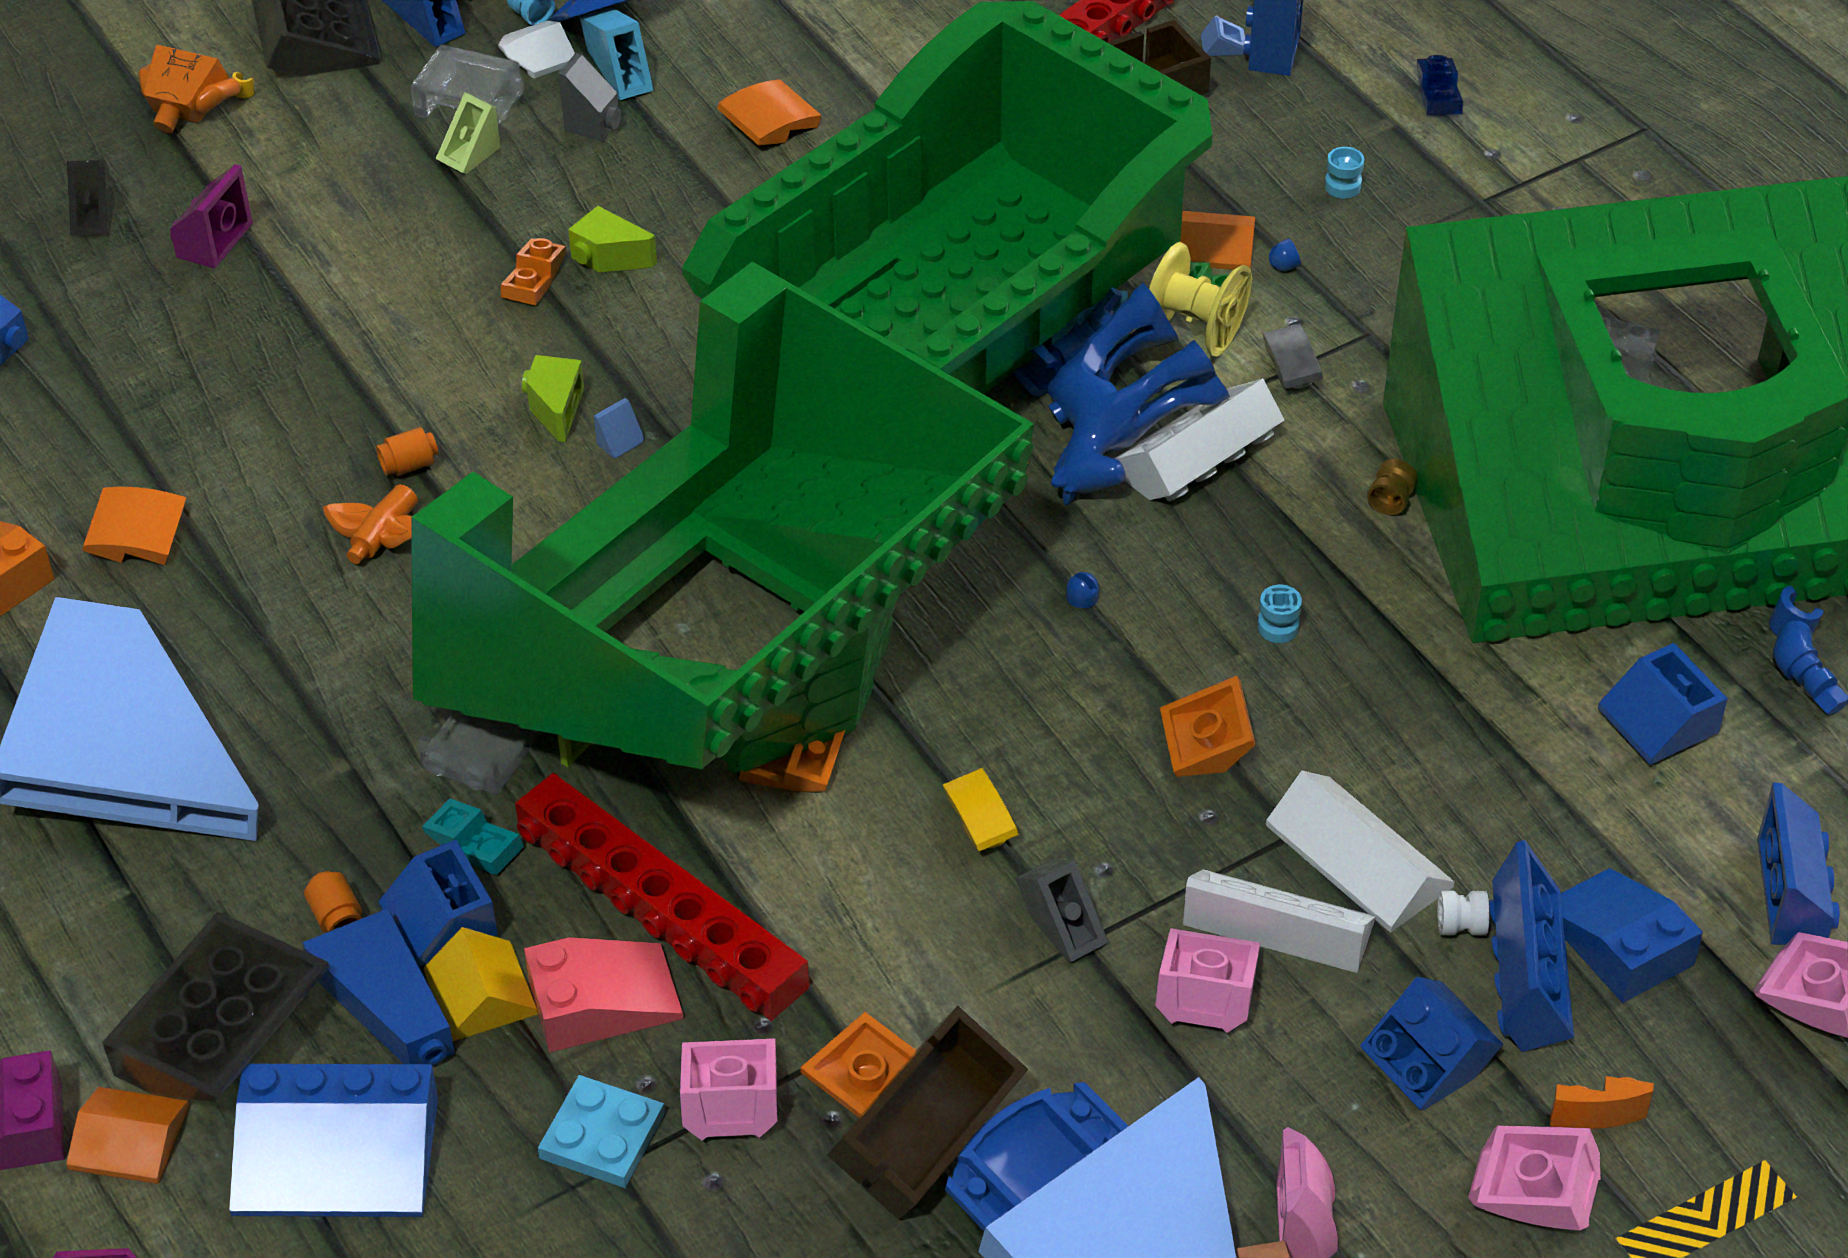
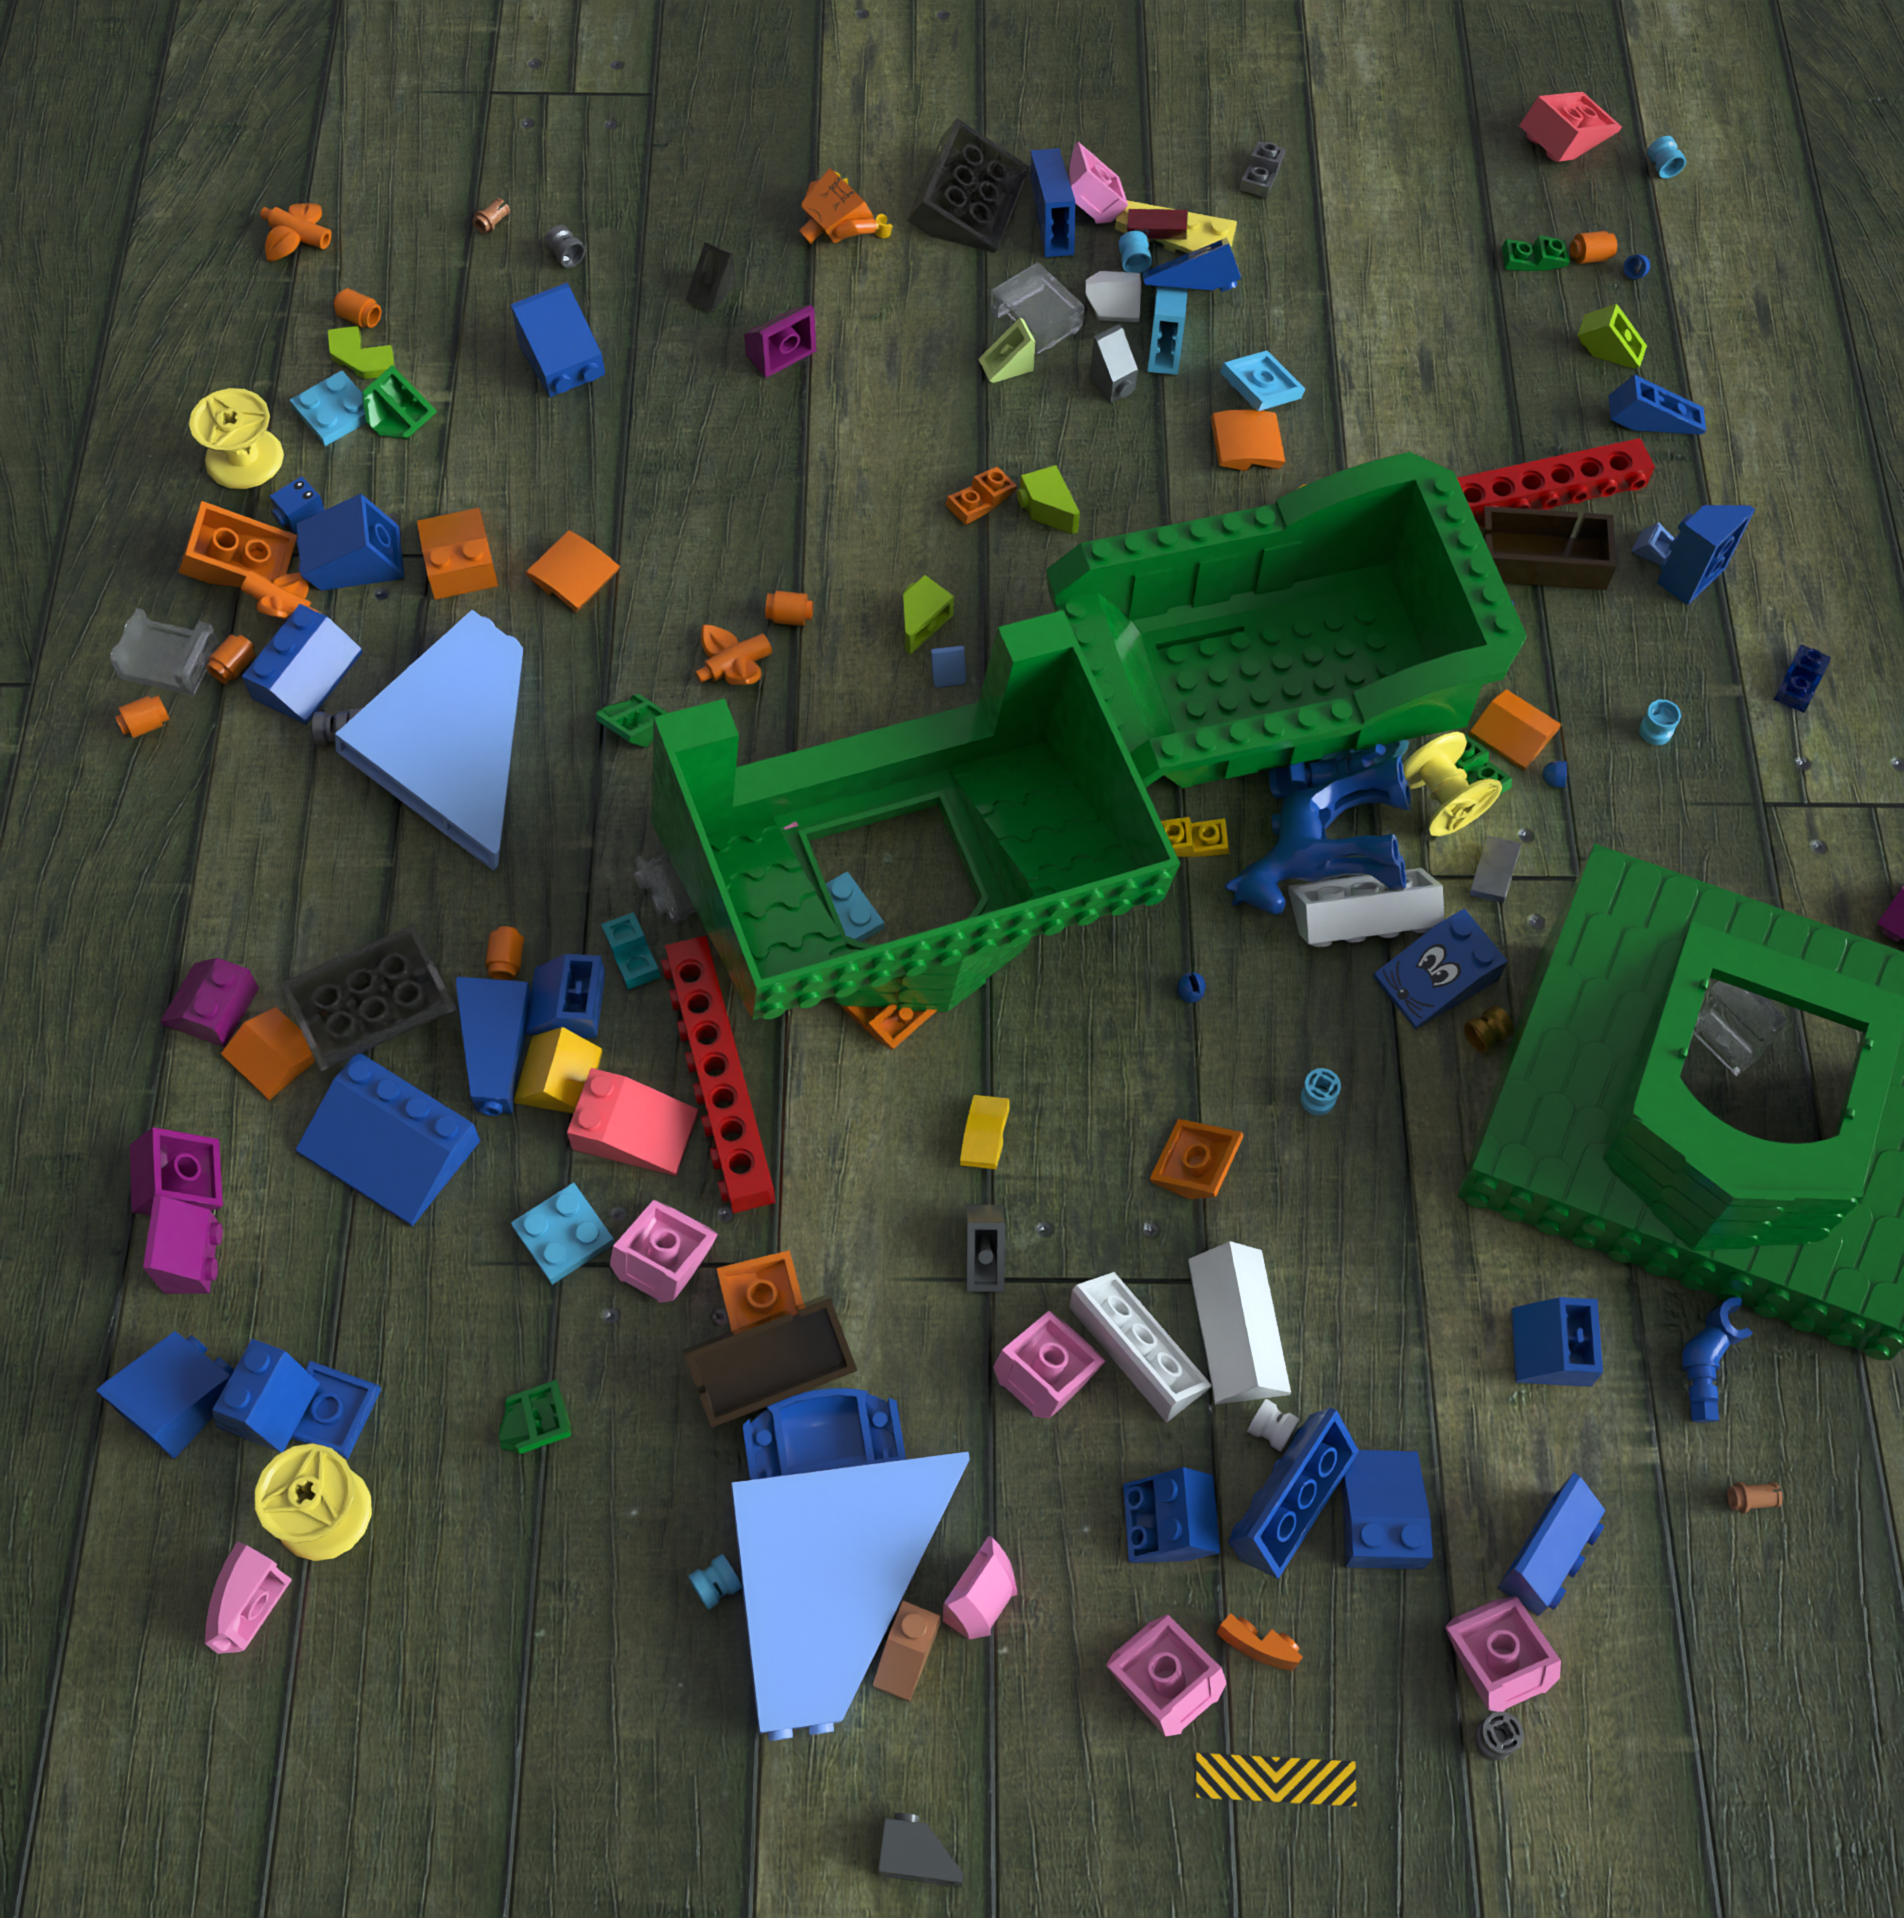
camera: 30 degrees right, 15 degrees up
none -> green slope [595,694,668,748]
none -> medium azure plate [1220,351,1305,411]
none -> blue slope [1373,908,1508,1030]

